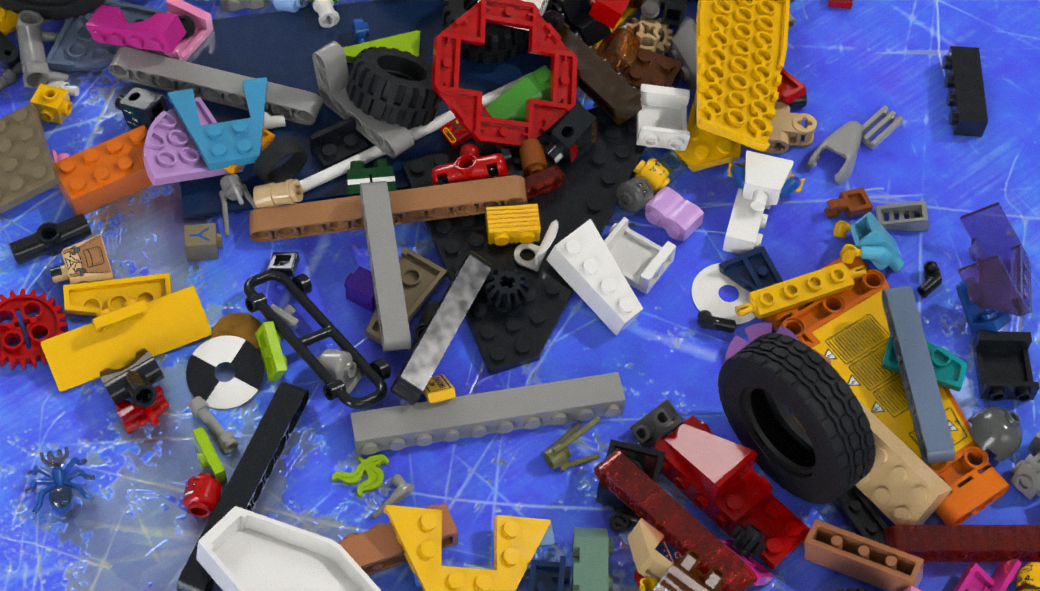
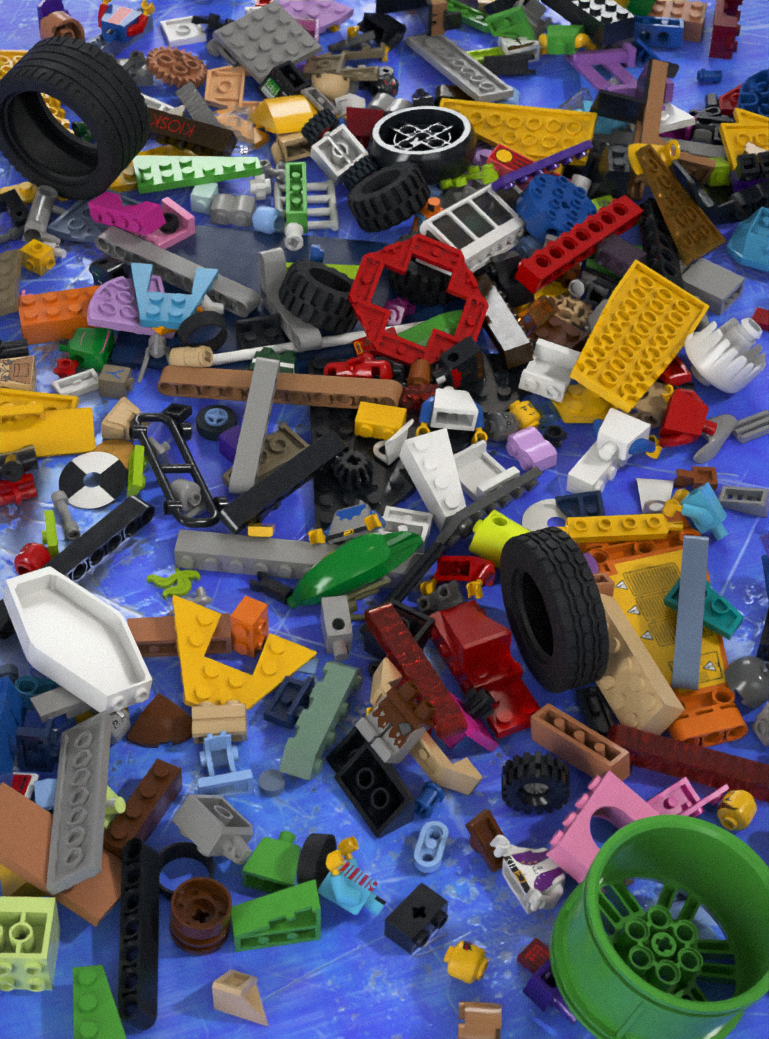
camera: 20 degrees right, 10 degrees down
black plate [542,10,566,33] -> none
black arm [917,261,942,298] -> none
none -> white tile [51,368,99,396]
none -> red plate [53,358,79,378]
none -> green torso [59,328,115,373]
none -> tan piece [101,397,151,441]
none -> black wheel [196,405,237,441]
none -> orange brick [230,595,269,658]
none -> black bar [249,571,294,605]
none -> green piece [286,531,423,609]
none -> torso [308,499,386,545]
none -> light grey torso [320,595,353,661]
none -> black axle [359,541,446,637]
none -> white plate [378,506,434,553]
none -> magenta bracket [384,297,416,326]
none -> white torso [415,386,488,445]
none -> red torso [420,556,496,599]
none -> dark grey wing [435,466,543,552]
none -> neon yellow cylinder [468,510,531,570]
none -> black plate [542,425,567,447]
none -> white piece [636,478,674,514]
none -> red torso [649,384,717,448]
none -> white piece [684,317,766,394]

